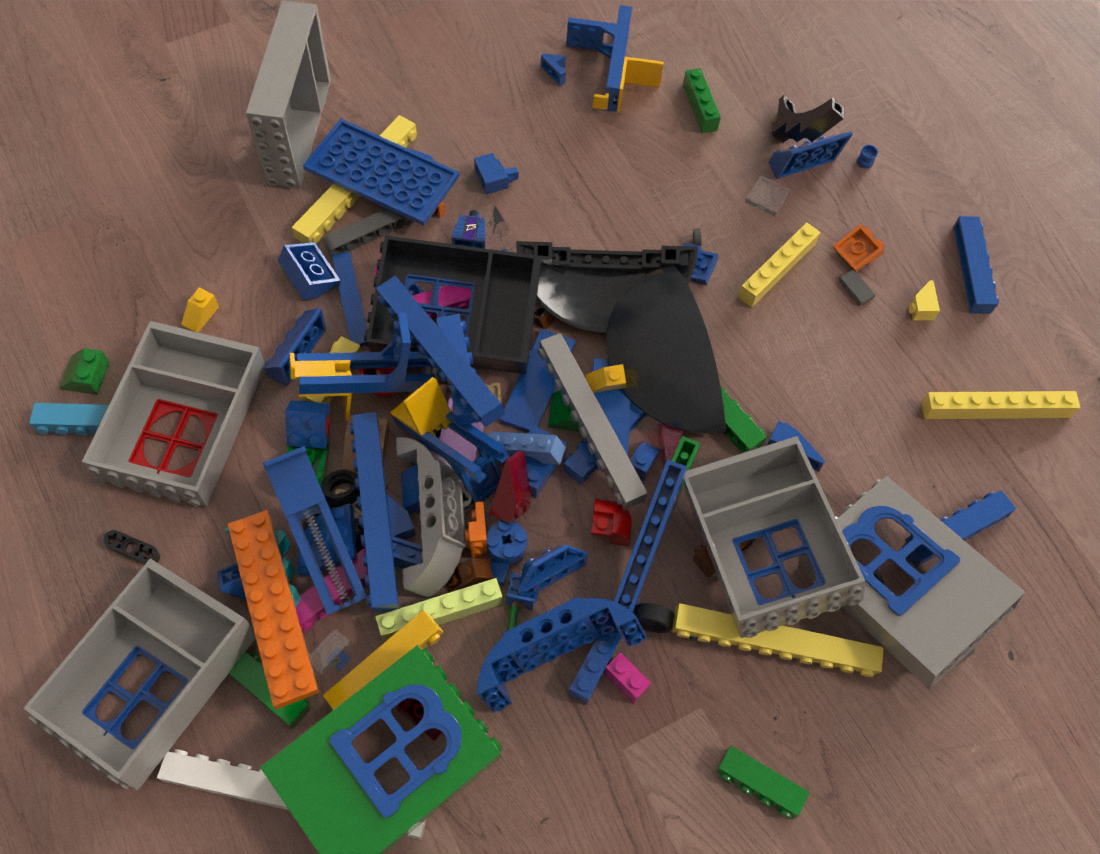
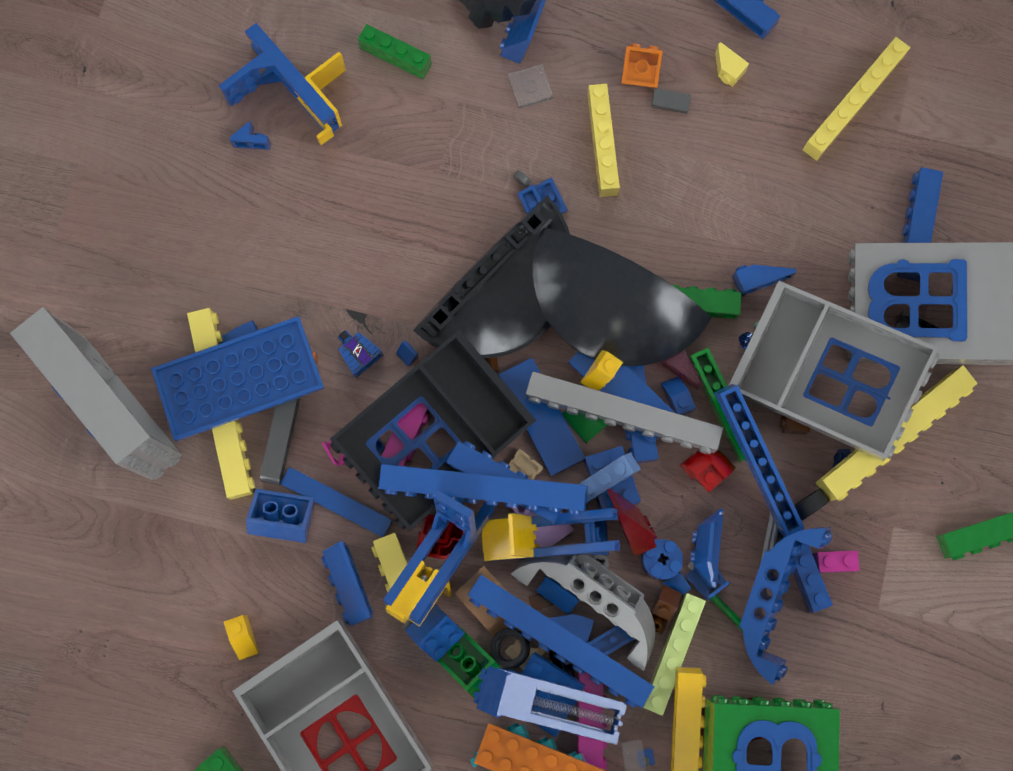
camera: 45 degrees left, 15 degrees up
orange plate [465,502,487,557] -> none
blue hinge [474,153,519,195] -> none

